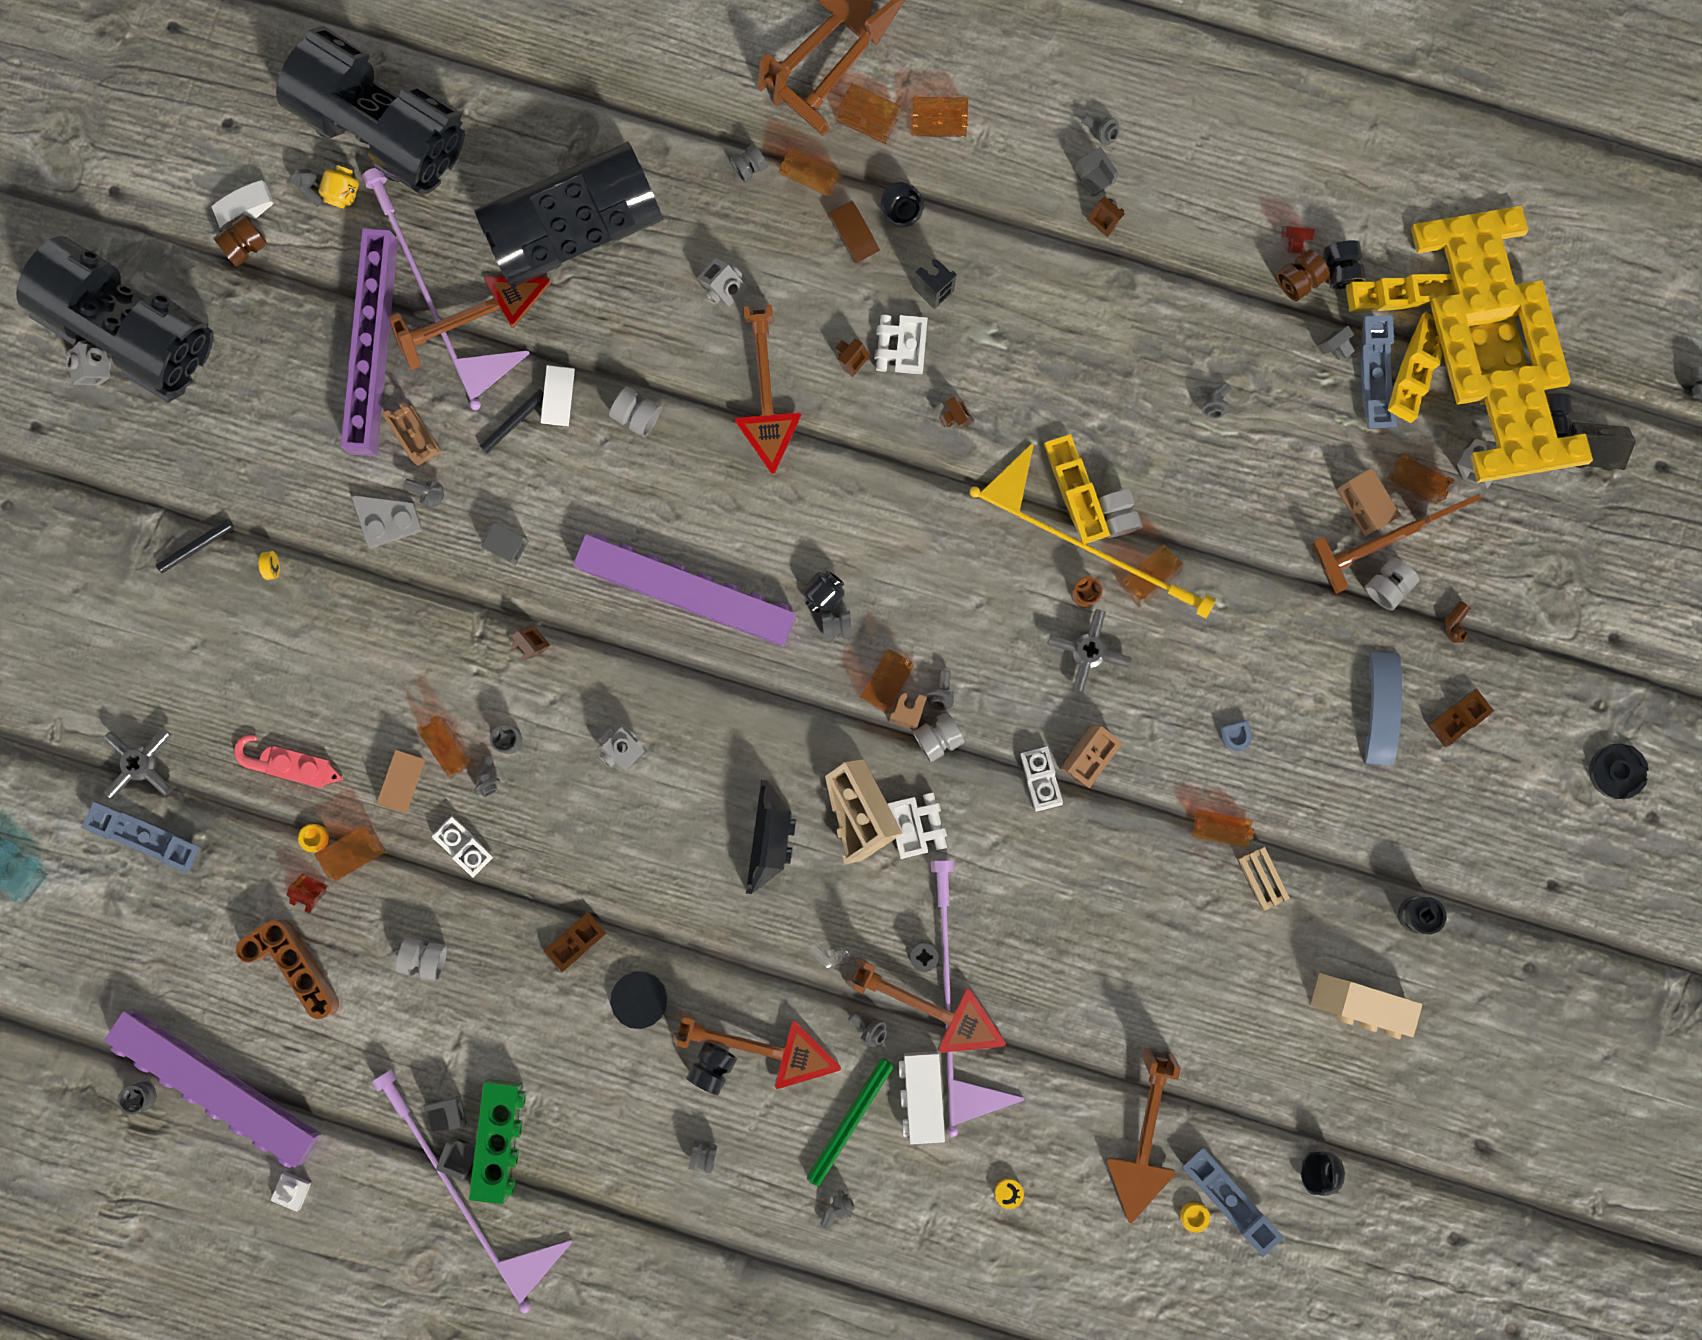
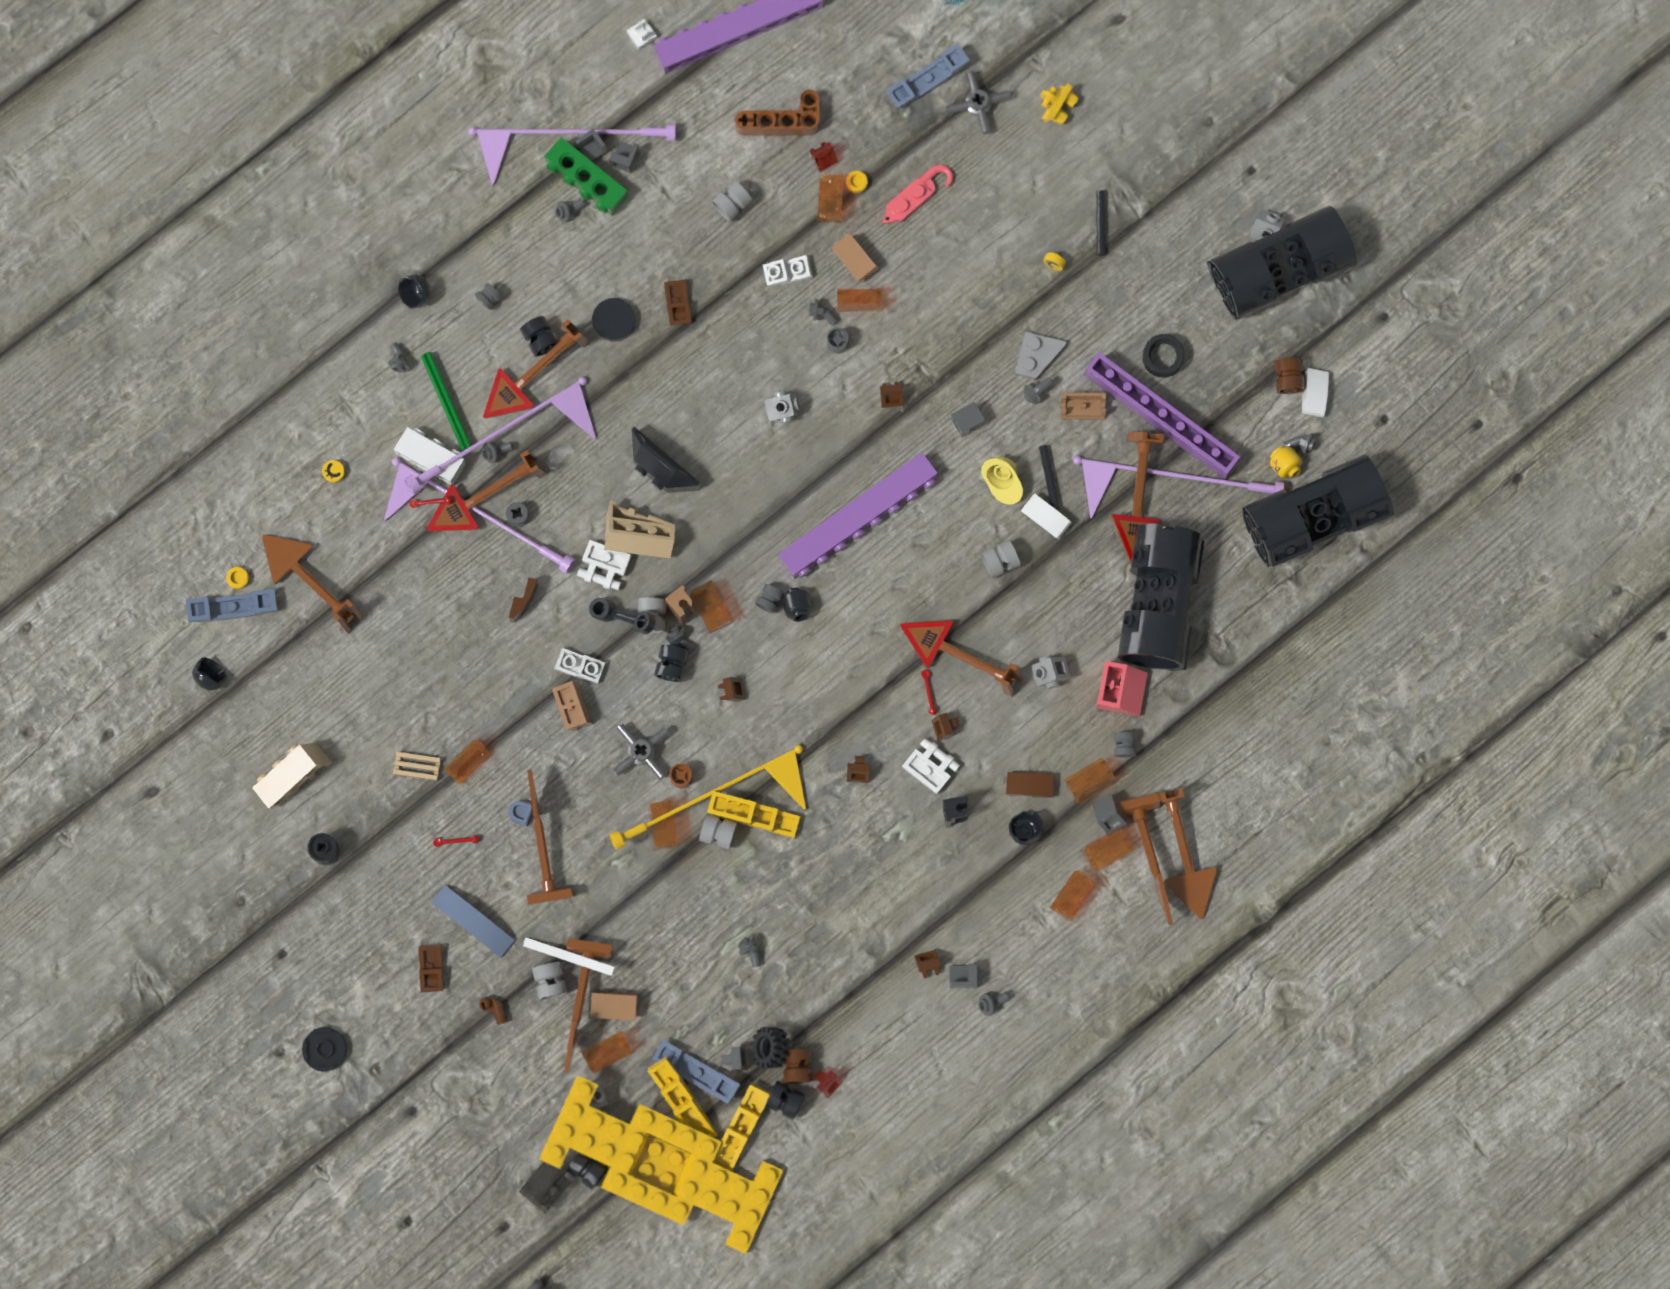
camera: 125 degrees right, 5 degrees down
none -> black hair [398,274,431,309]
none -> lavender piece [404,377,596,494]
none -> red hinge [410,496,453,508]
none -> red hinge [433,835,480,847]
none -> reddish brown slope [508,578,539,623]
none -> white sticker [523,937,614,976]
none -> dark orange piece [527,769,573,905]
none -> dark grey plate [555,198,586,223]
none -> black piece [589,597,656,634]
none -> black wheel [654,645,689,682]
none -> reddish brown tile [718,677,746,702]
none -> black tyre [750,1027,791,1068]
none -> red hinge [921,670,937,715]
none -> light yellow piece [981,455,1023,505]
none -> yellow hips [1040,83,1078,125]
none -> dark grey panel [1092,794,1127,834]
none -> coral slope [1096,661,1148,717]
none -> black tyre [1142,334,1185,378]

